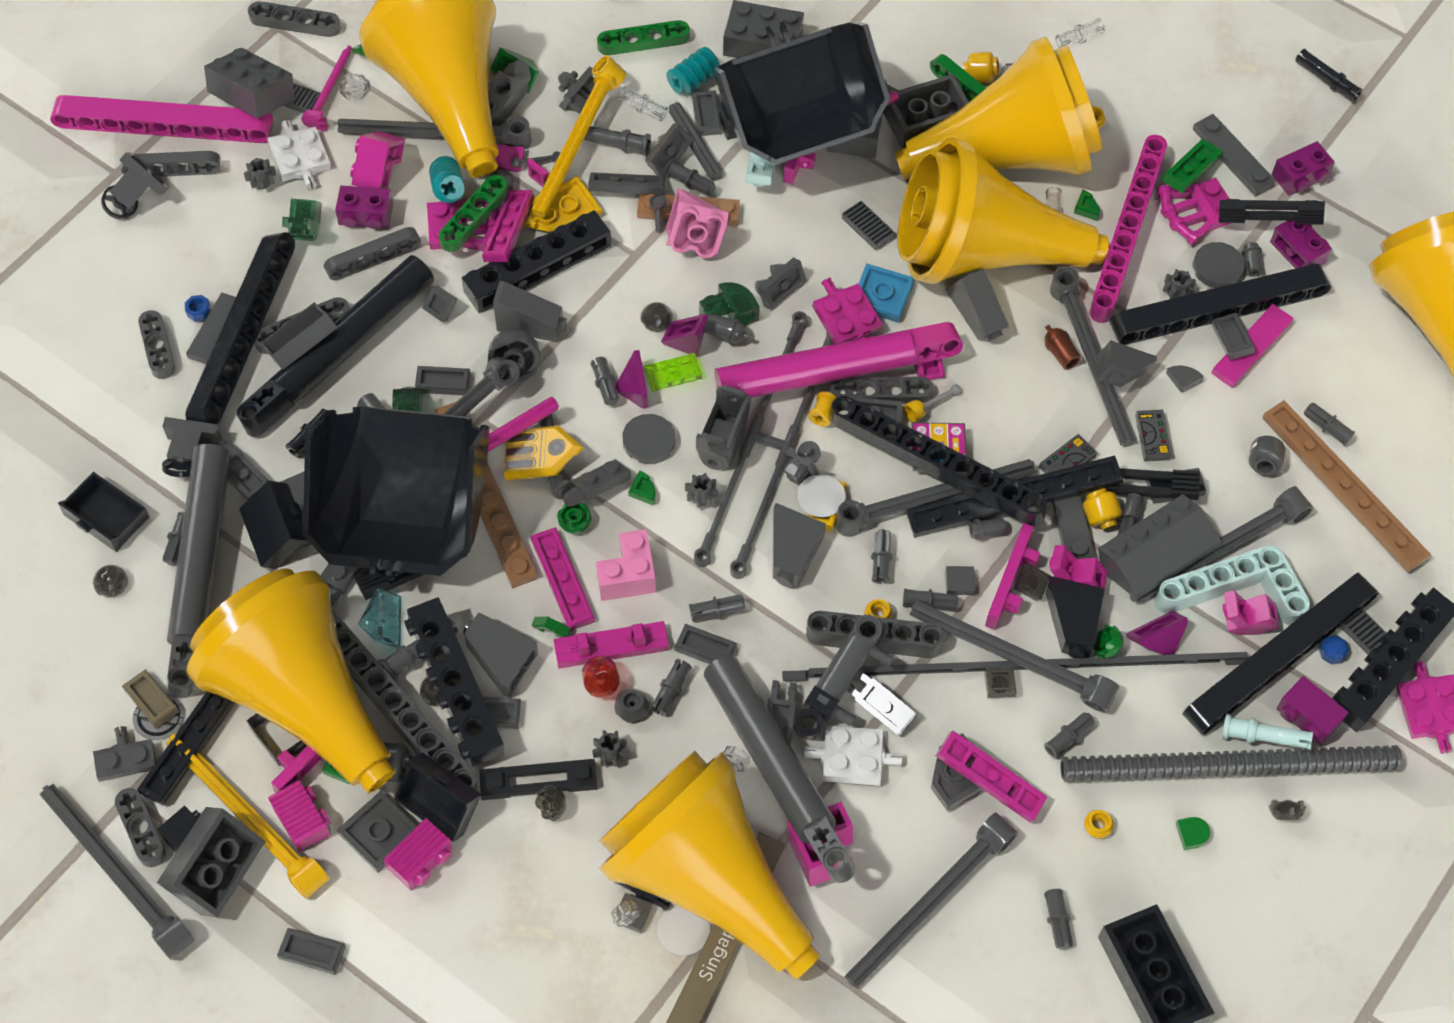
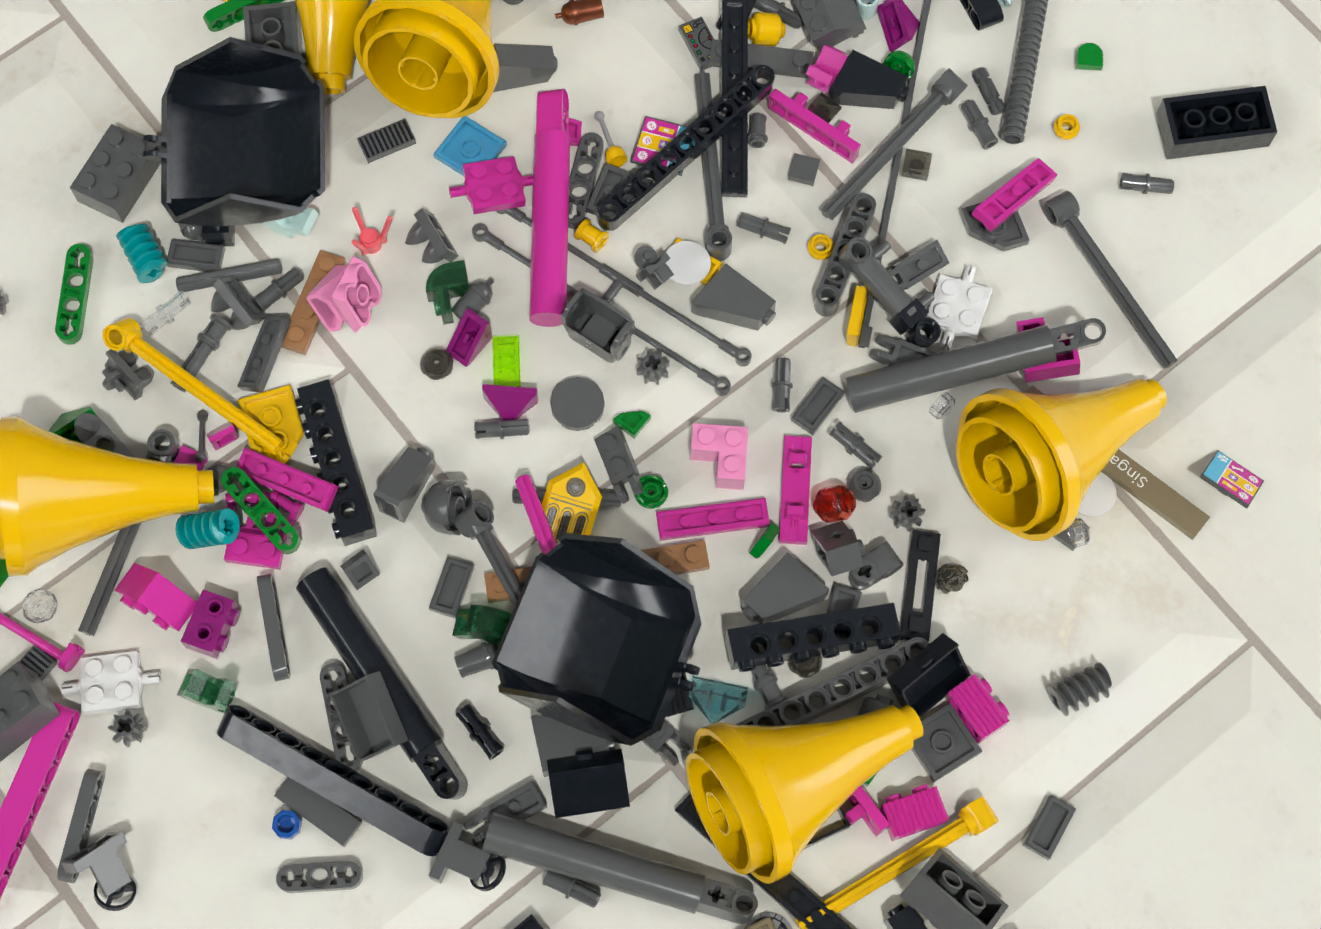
camera: 75 degrees left, 10 degrees up
dark grey hand [649,194,668,231] -> none
dark grey axle [902,588,959,610] -> none
none -> coral plant [352,207,392,256]
none -> dark grey brick [811,521,865,576]
none -> yellow tile [846,286,867,347]
none -> dark grey piece [849,542,904,590]
none -> dark grey axle [973,67,1005,115]
none -> dark grey piece [1046,662,1112,716]

